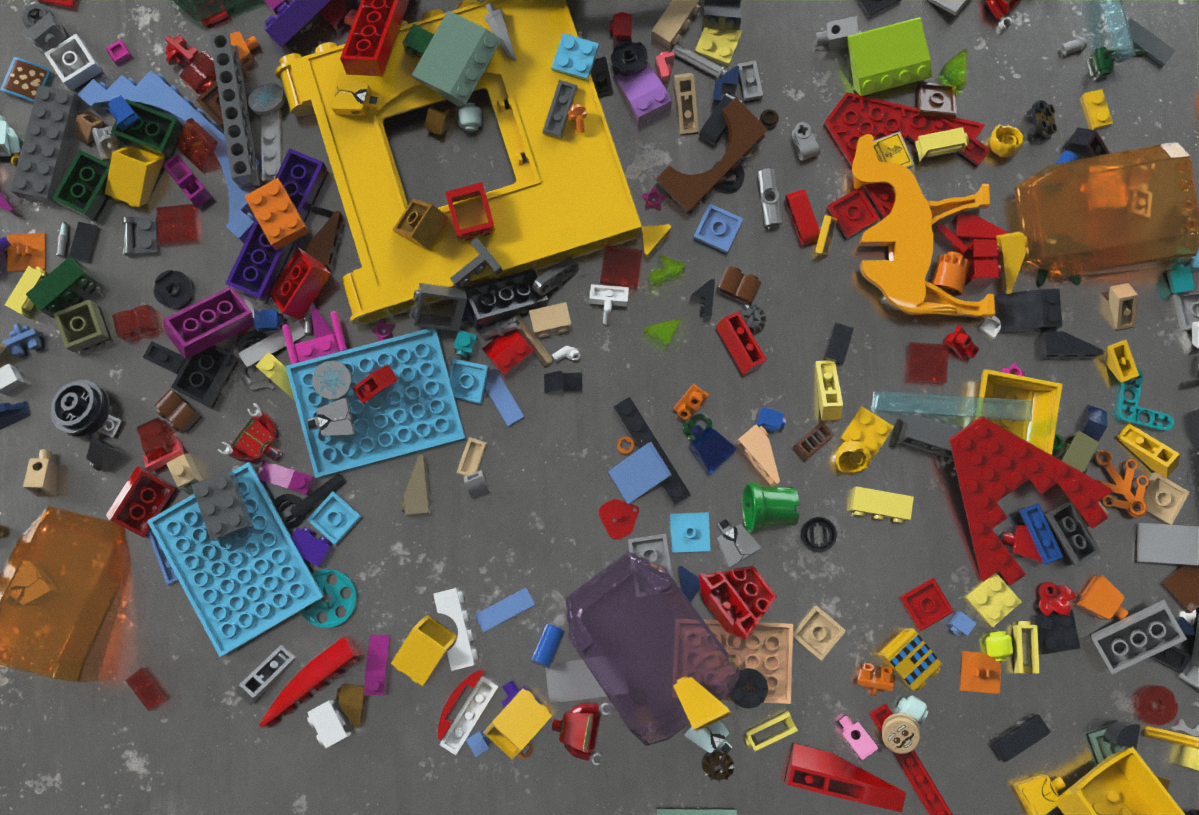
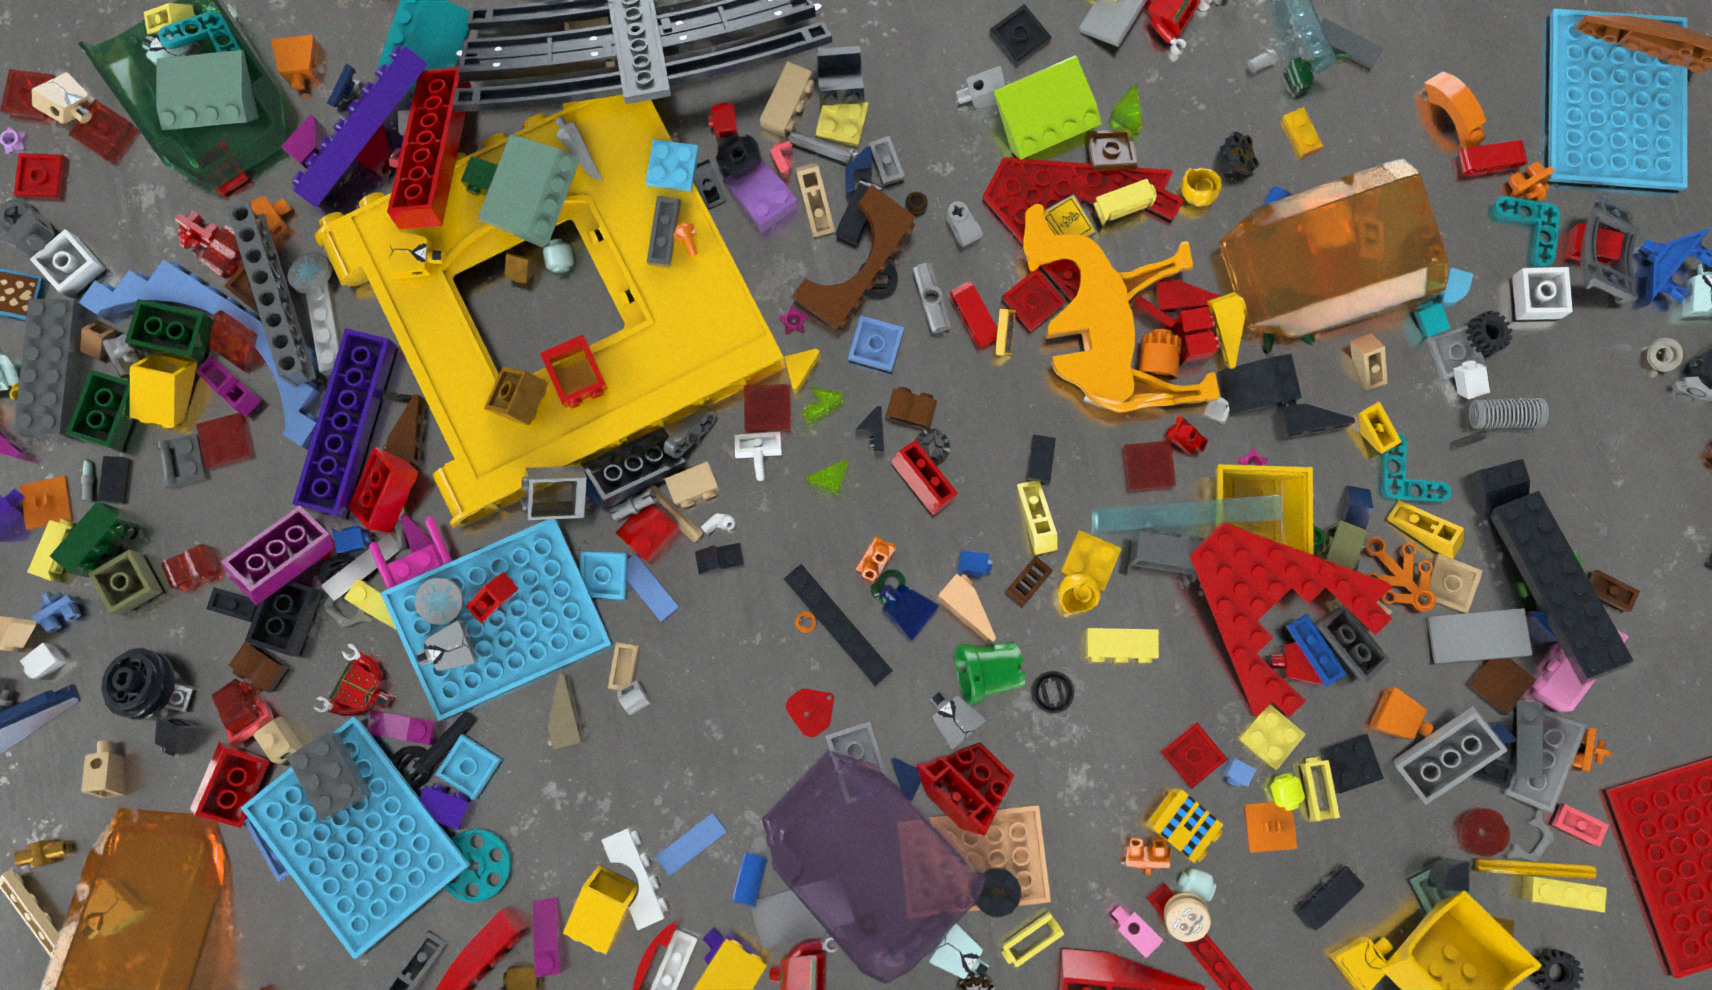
camera: 10 degrees left, 0 degrees up
dark pink tile [106,39,132,65] -> none
blue window [108,95,140,131] -> none
black plate [153,270,194,309] -> none
orange brick [244,178,309,251] -> none
dark pink plate [371,319,395,341] -> none
dark grey bracket [450,238,502,288] -> none
teal brick [453,330,479,358] -> none
medium blue tile [608,442,672,504] -> none
medium azure plate [670,512,711,553] -> none
yellow slope [673,676,732,732] -> none
tan tile [793,605,846,661] -> none
red plate [1039,582,1076,616] -> none
black slope [1068,127,1111,168] -> none

